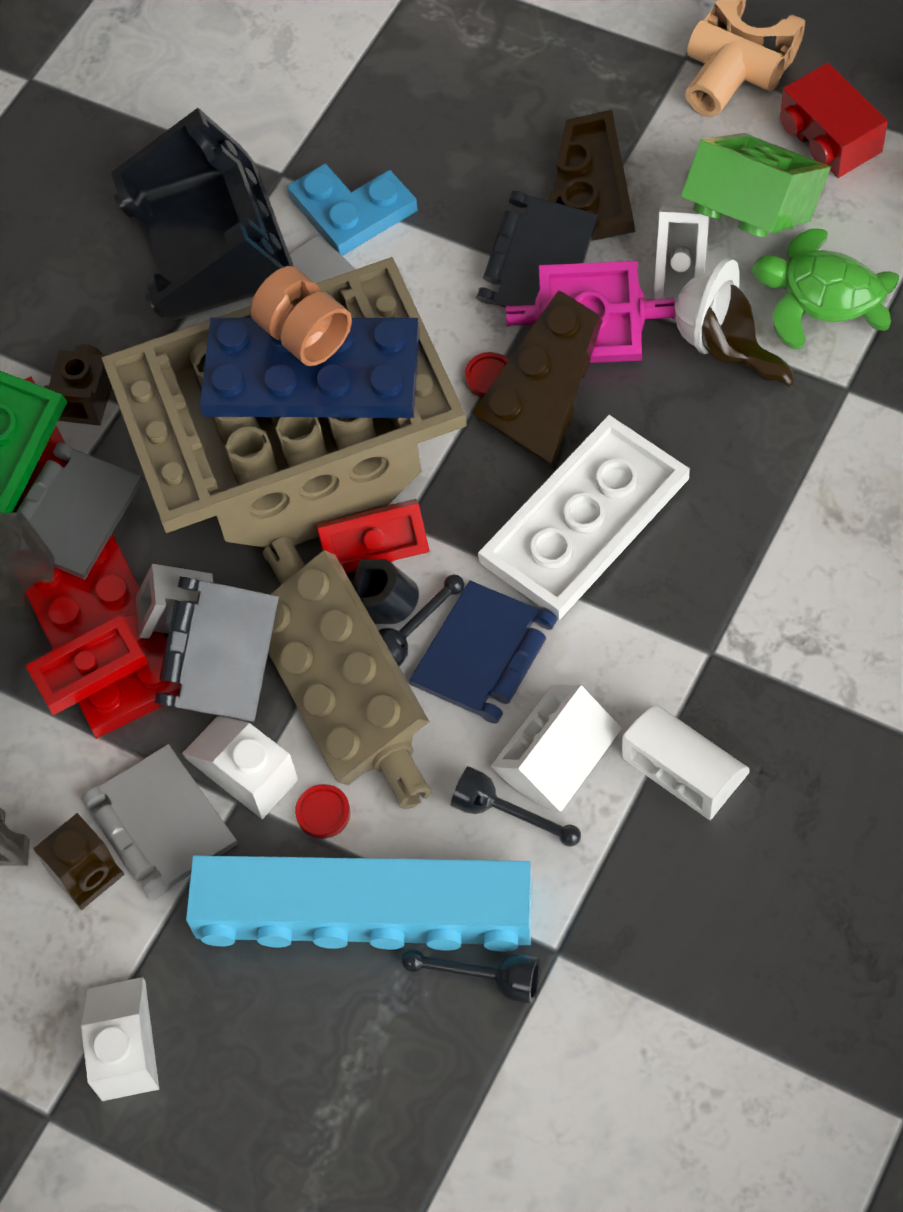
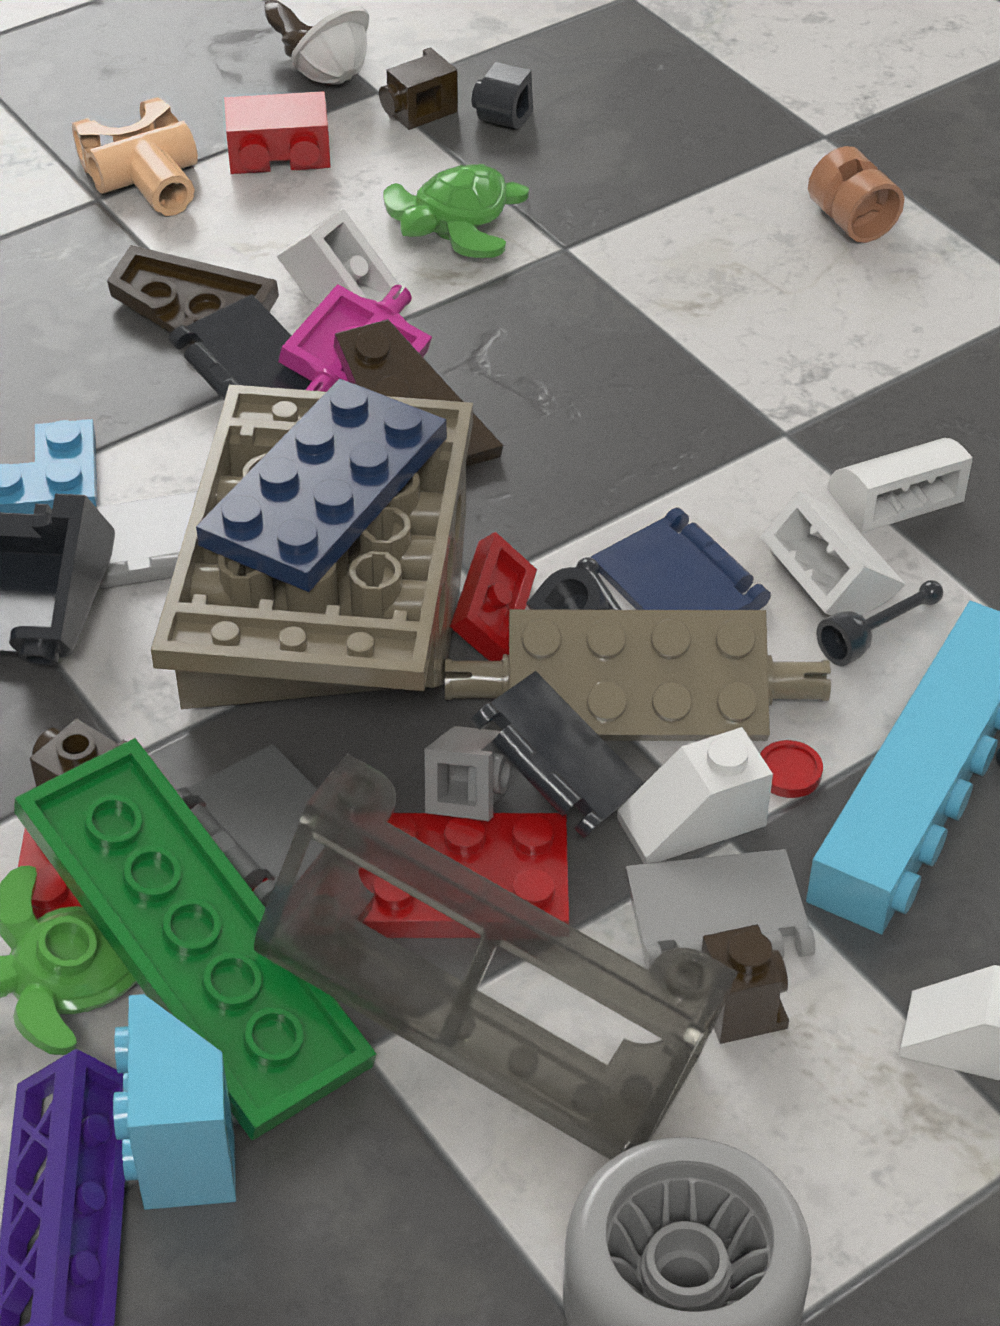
camera: 70 degrees left, 15 degrees down
red plate [25,615,148,715] -> none
nougat wheel [250,266,352,366] -> none
white plate [478,415,690,620] -> none
piece [675,258,794,387] -> none
bright green brick [681,133,831,237] -> none

